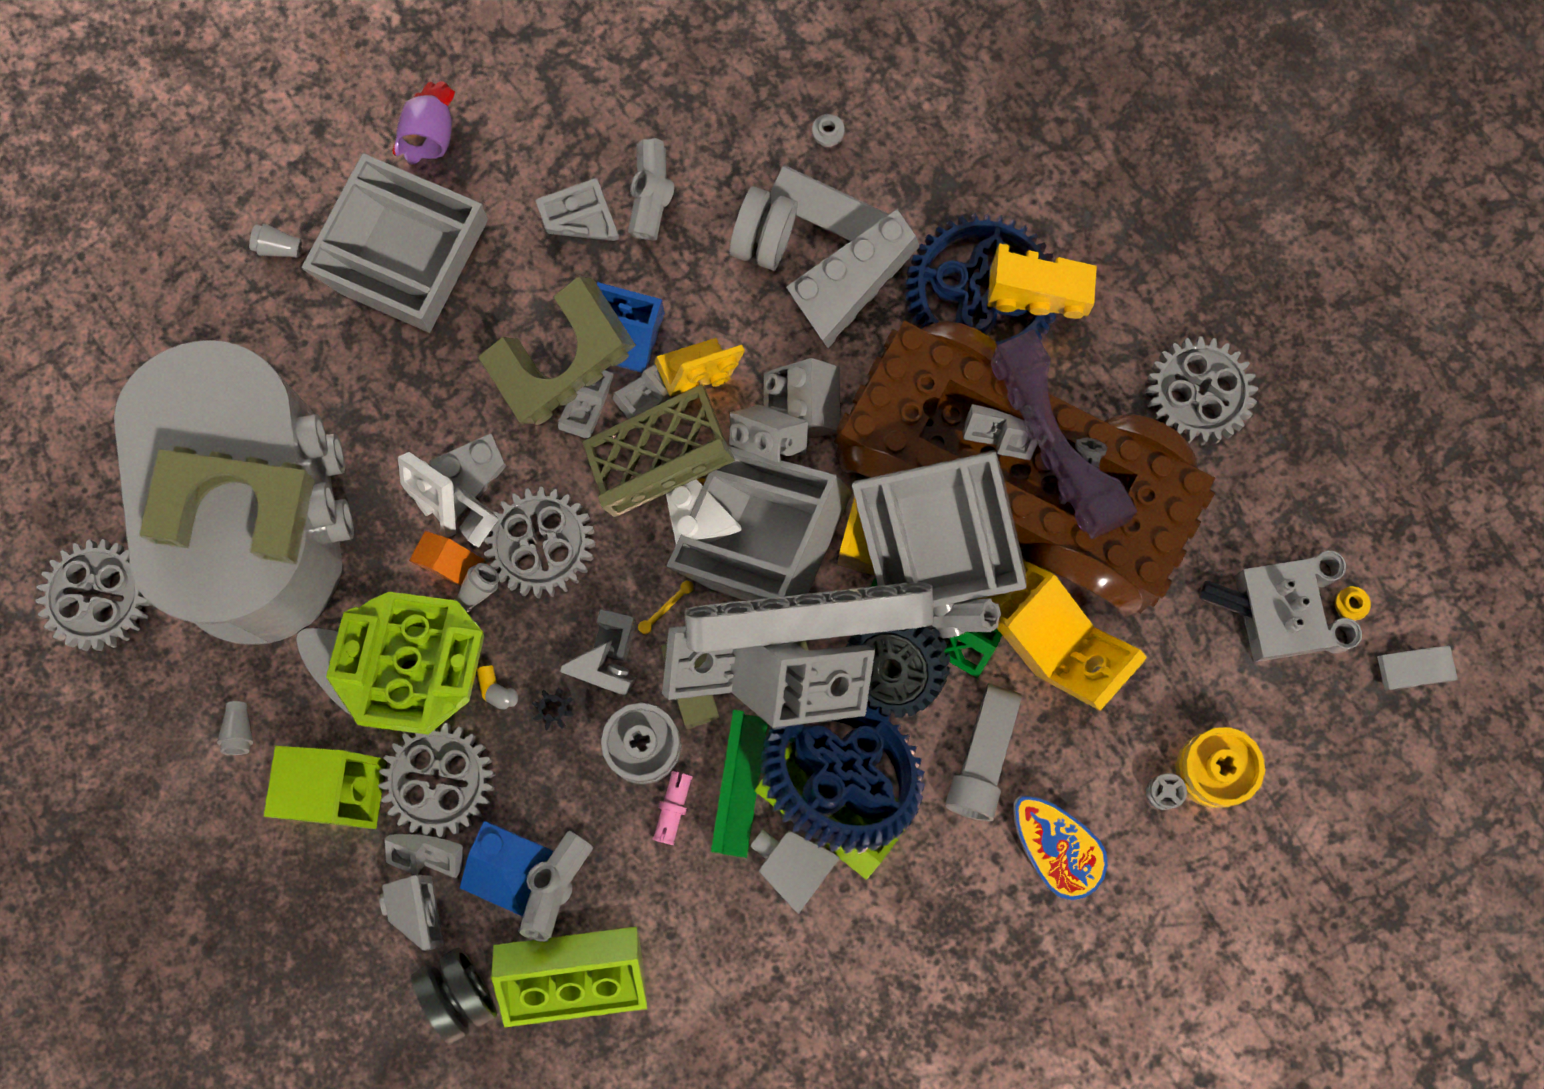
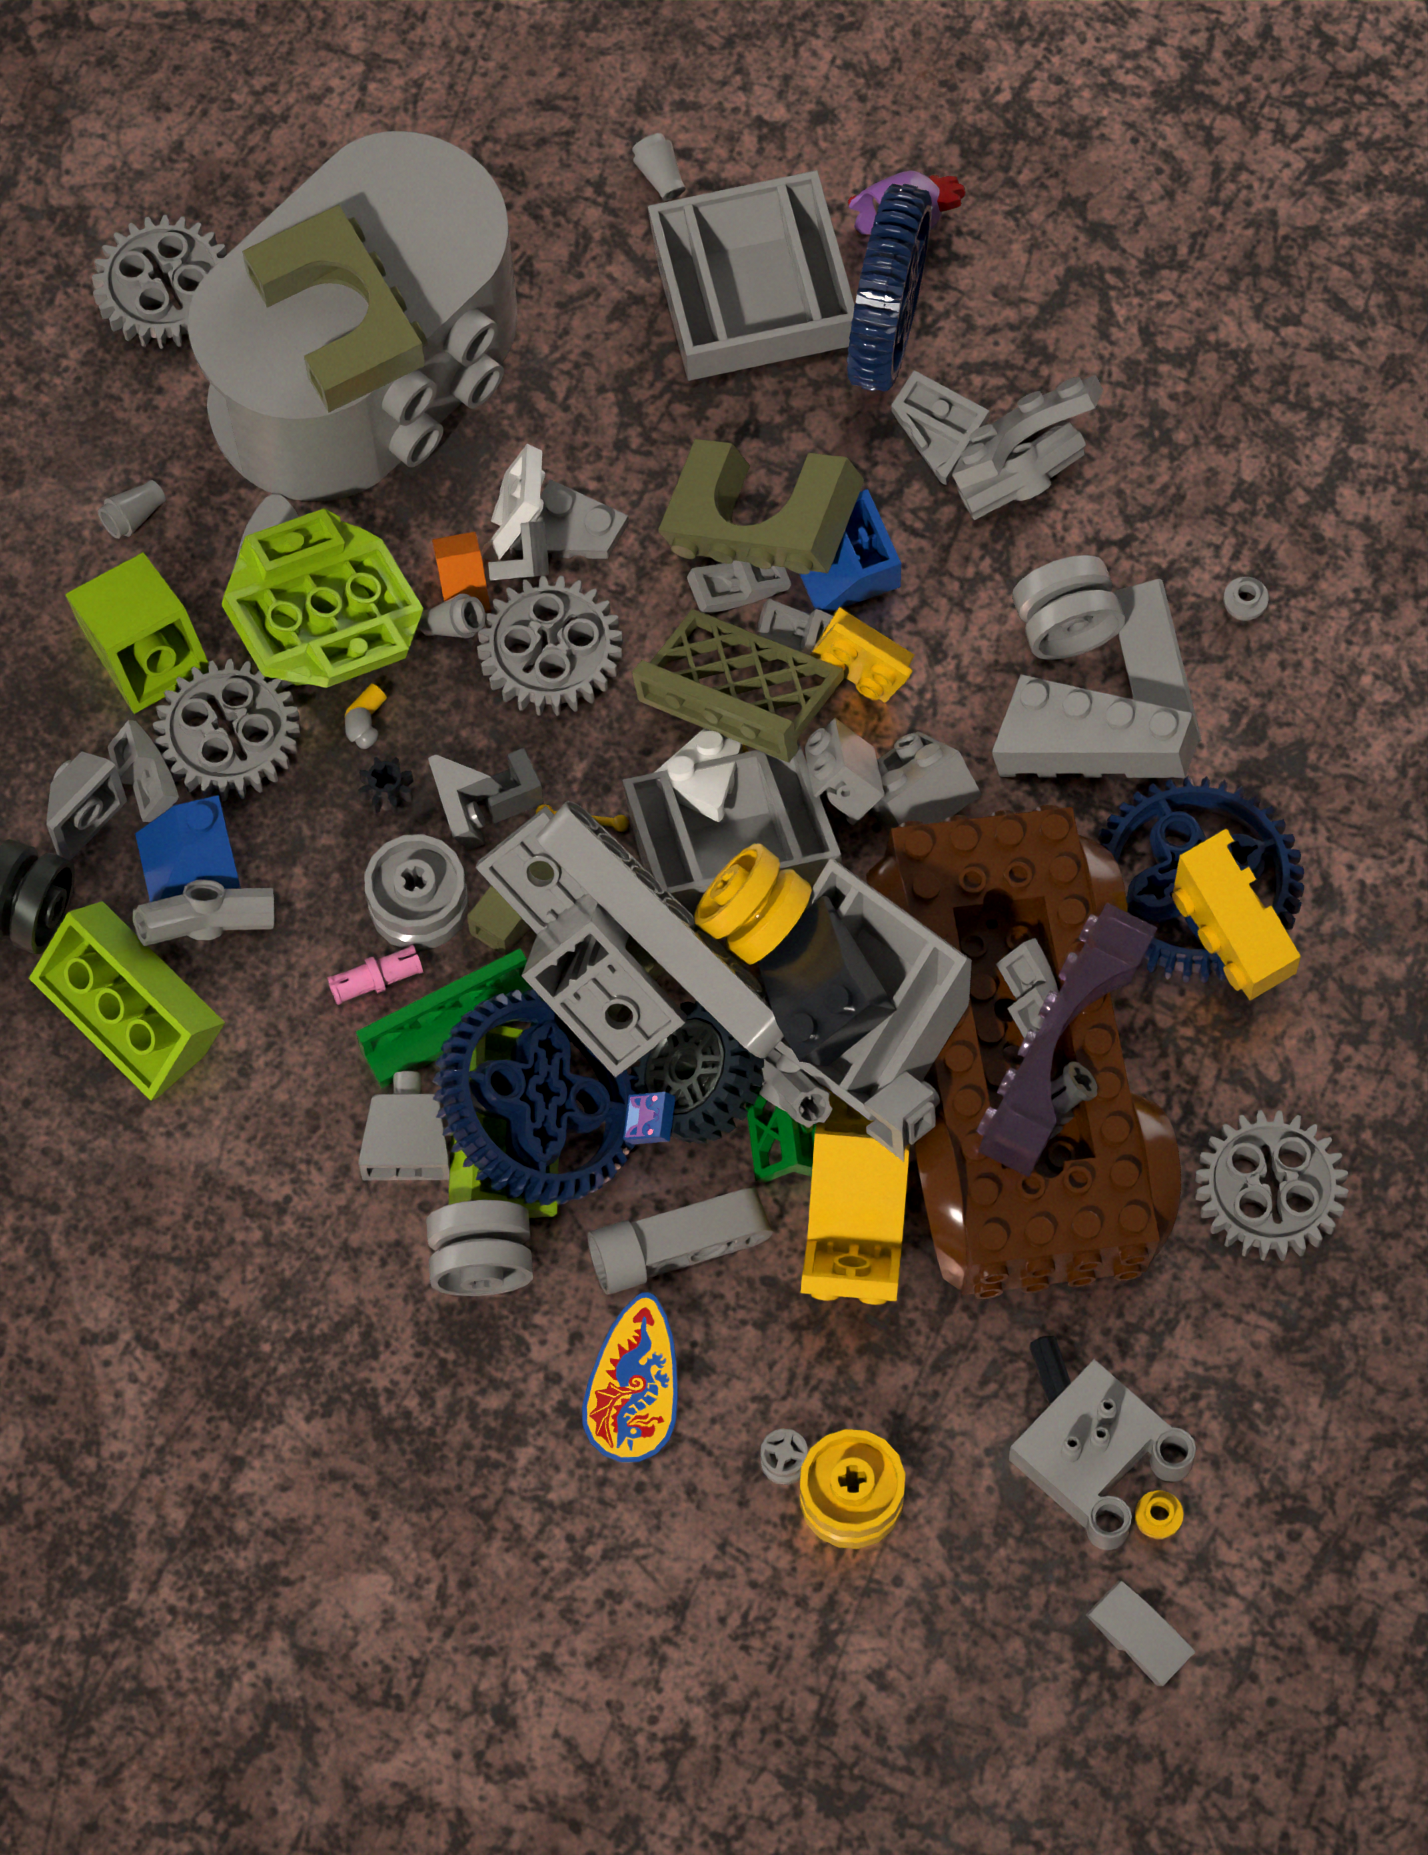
camera: 55 degrees right, 10 degrees down
none -> light grey wheel [426,1200,533,1296]
none -> blue tile [623,1092,676,1144]
none -> yellow wheel [694,843,812,965]
none -> black slope [757,896,897,1066]
none -> dark blue gear [847,184,933,391]
none -> light grey window [864,1071,940,1162]
none -> light grey plate [952,375,1103,489]

